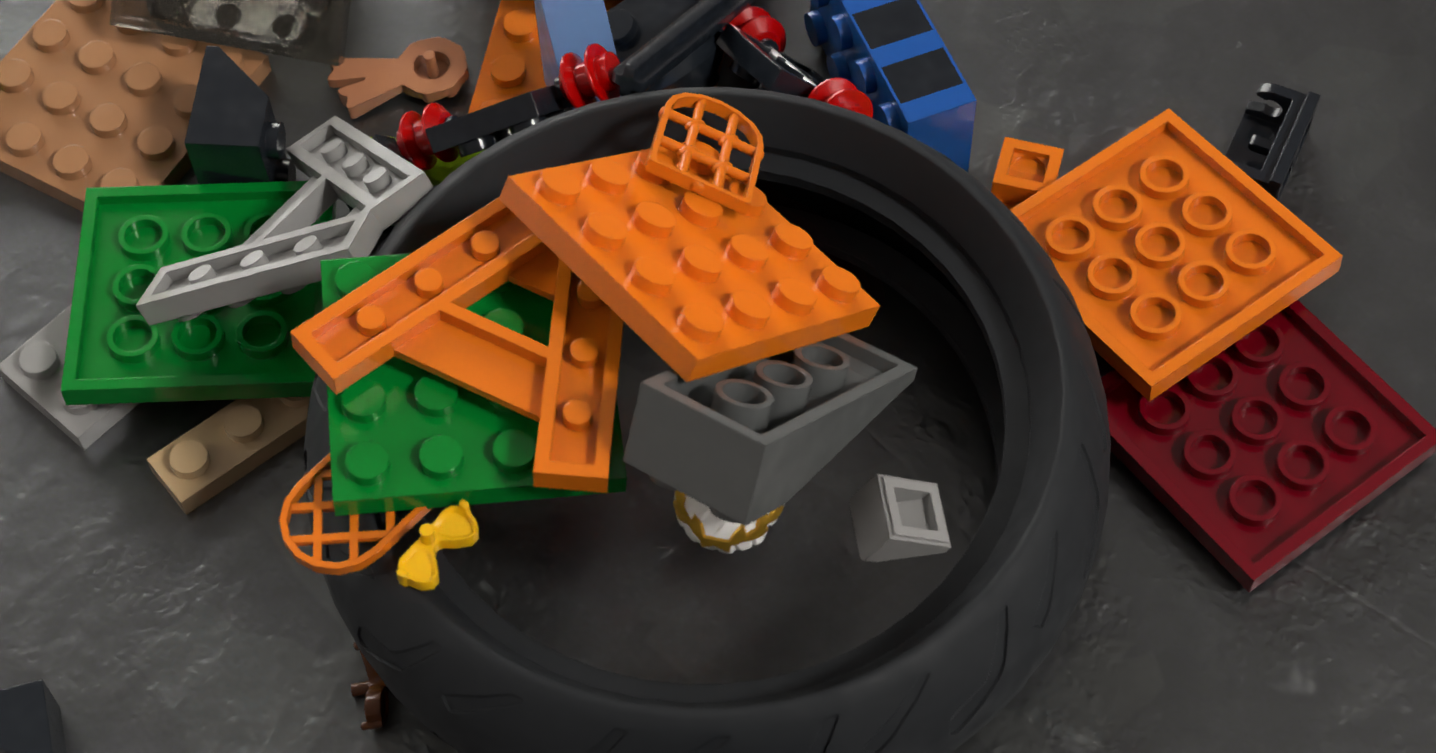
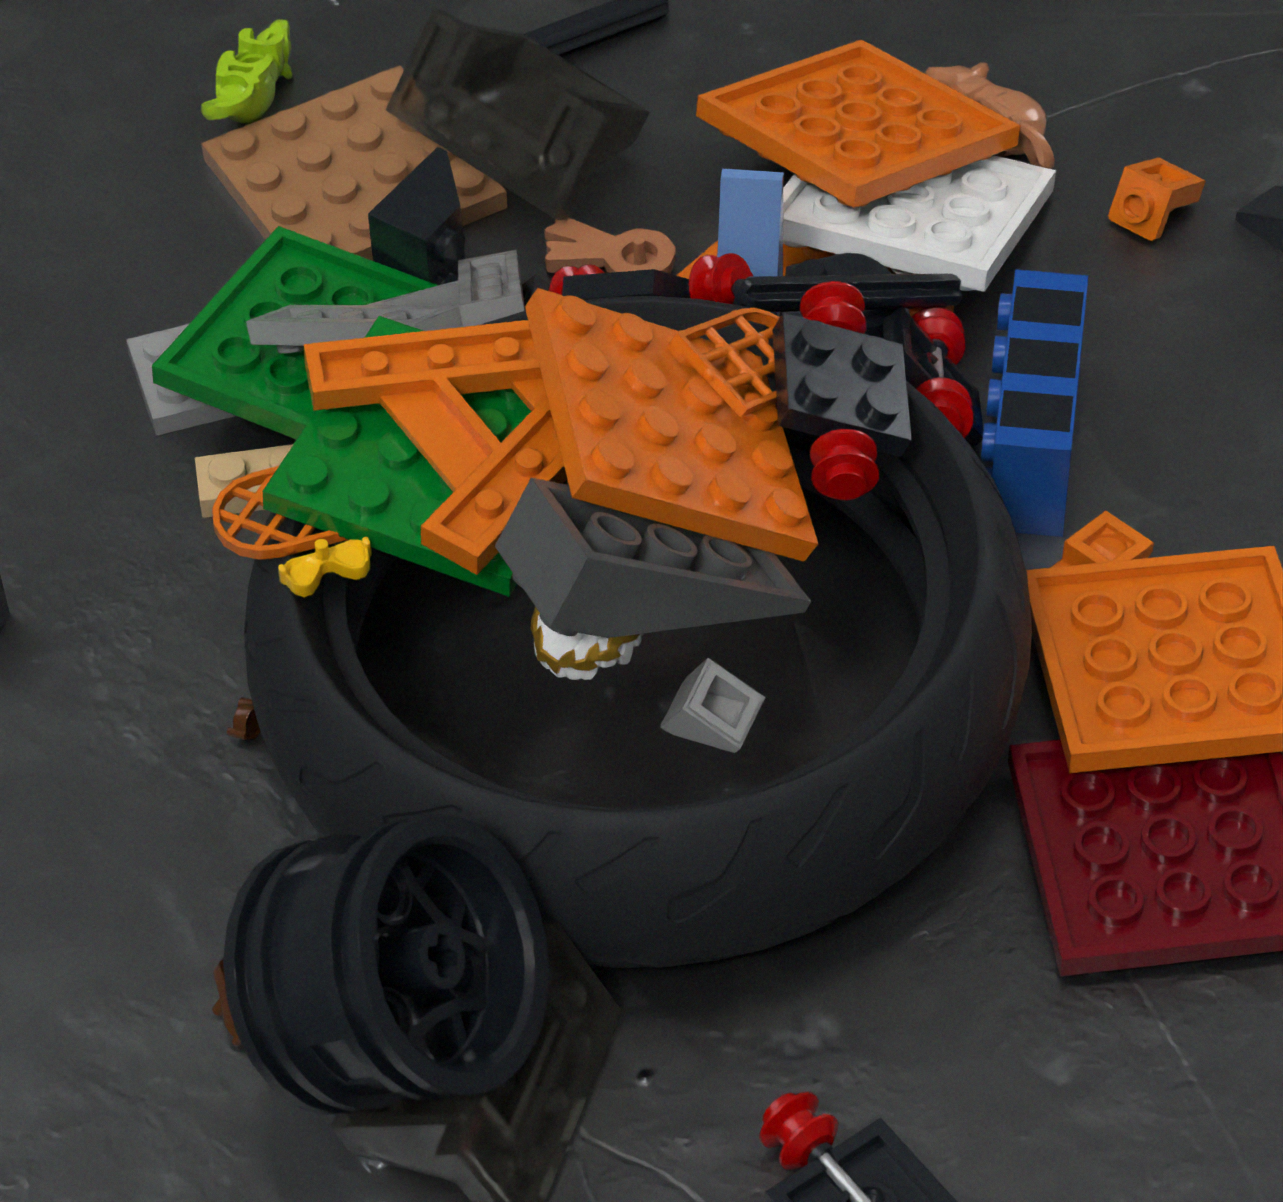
camera: 30 degrees right, 10 degrees down
none -> black plate [772,281,912,500]

